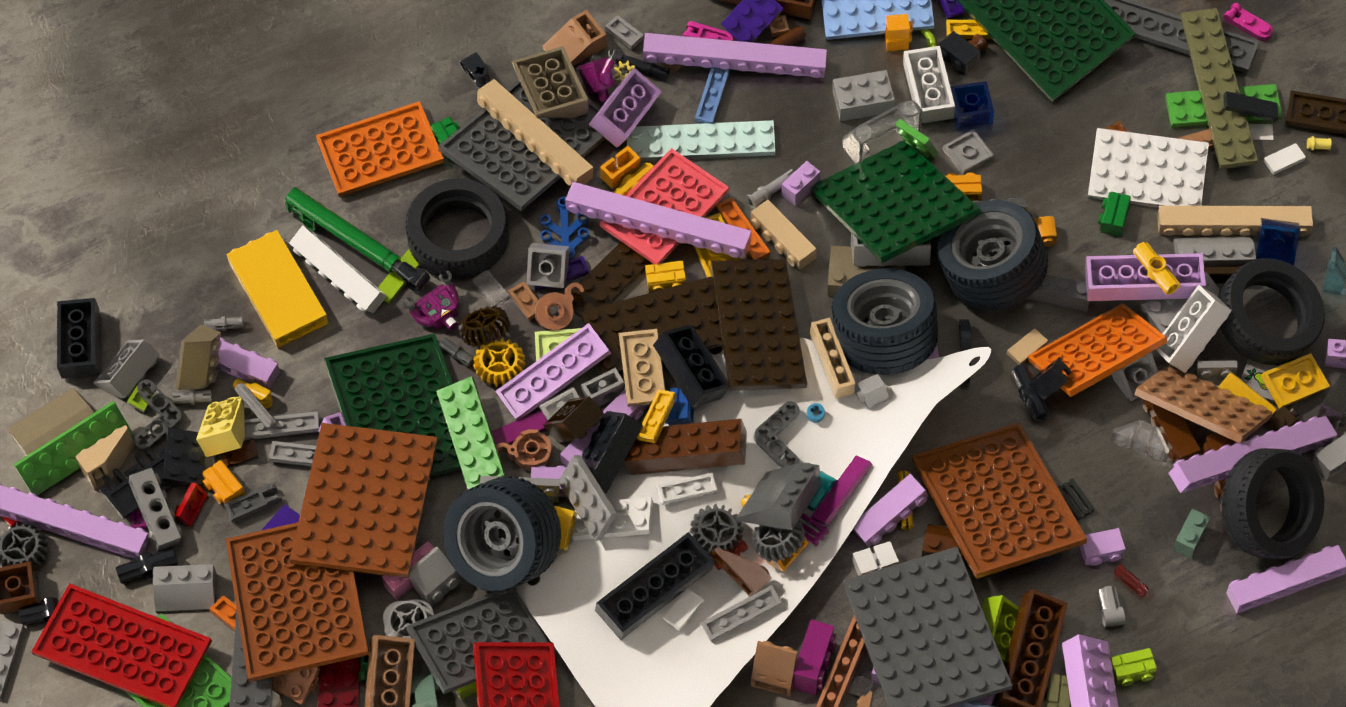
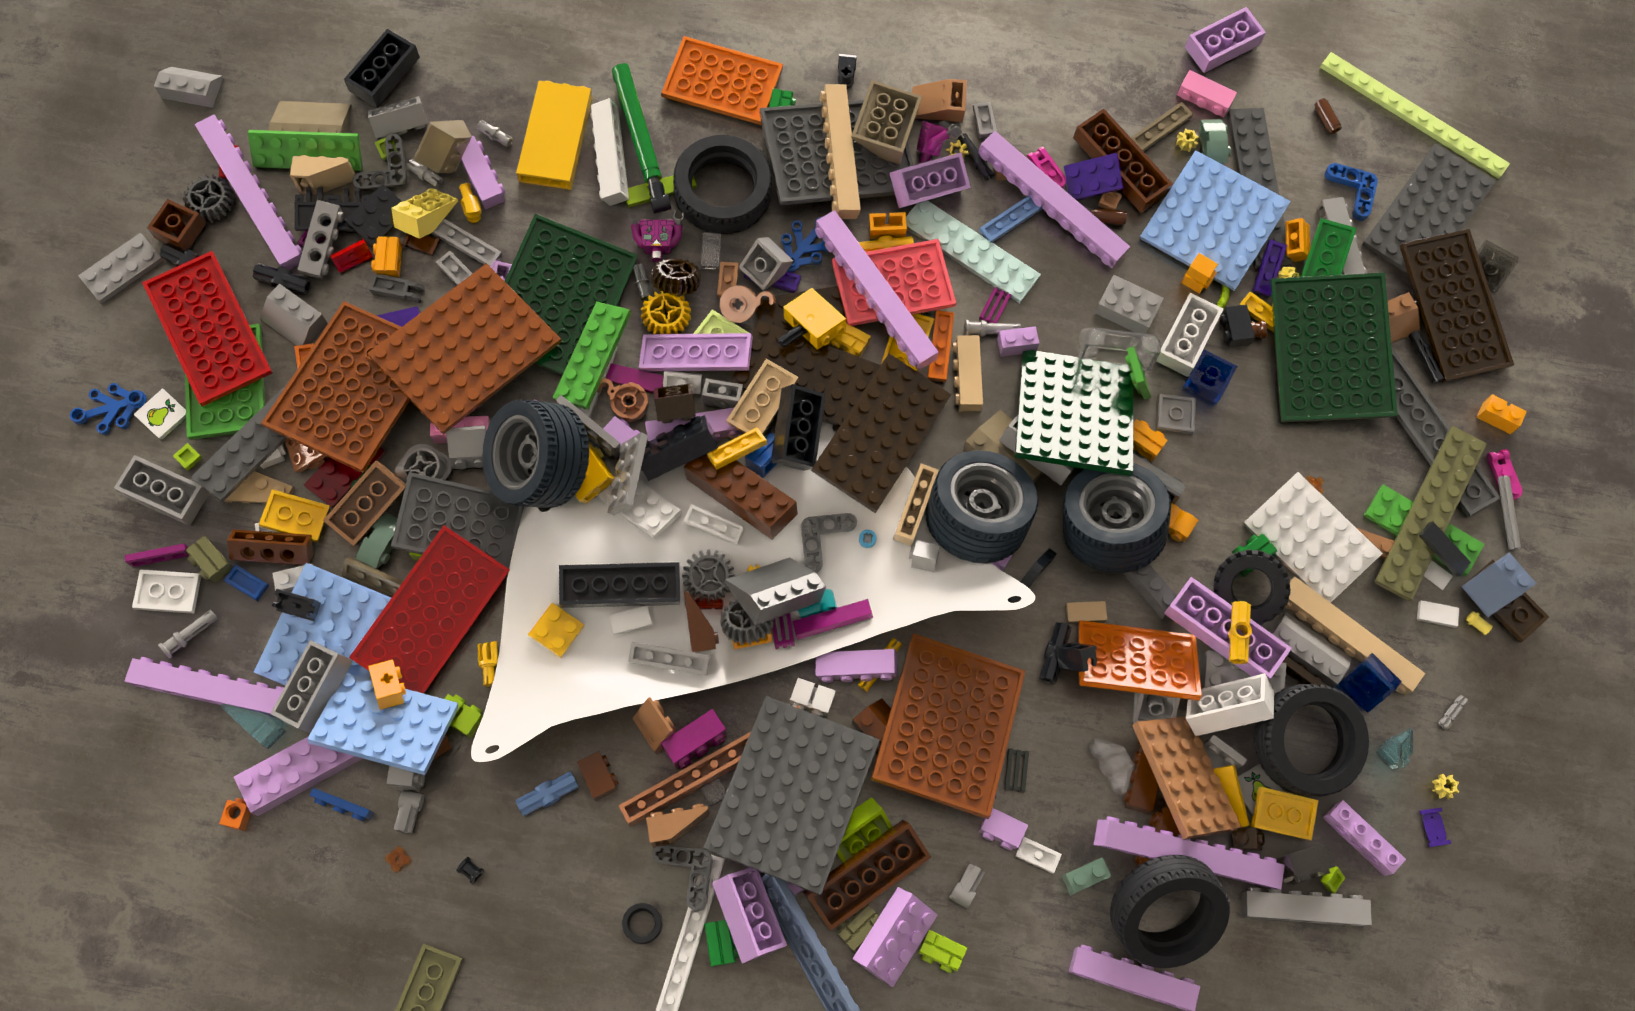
camera: 30 degrees right, 10 degrees up
light grey axle [235,383,276,429] -> none
clear red axle [1114,564,1149,597] -> none
none -> yellow plate [528,603,584,658]
none -> yellow piece [778,288,846,350]
none -> magenta tile [979,287,1011,323]
none -> white plate [1015,837,1062,874]
none -> black tyre [1213,549,1291,625]
none -> sand blue slope [1462,552,1537,617]
none -> light grey axle [1498,476,1521,550]

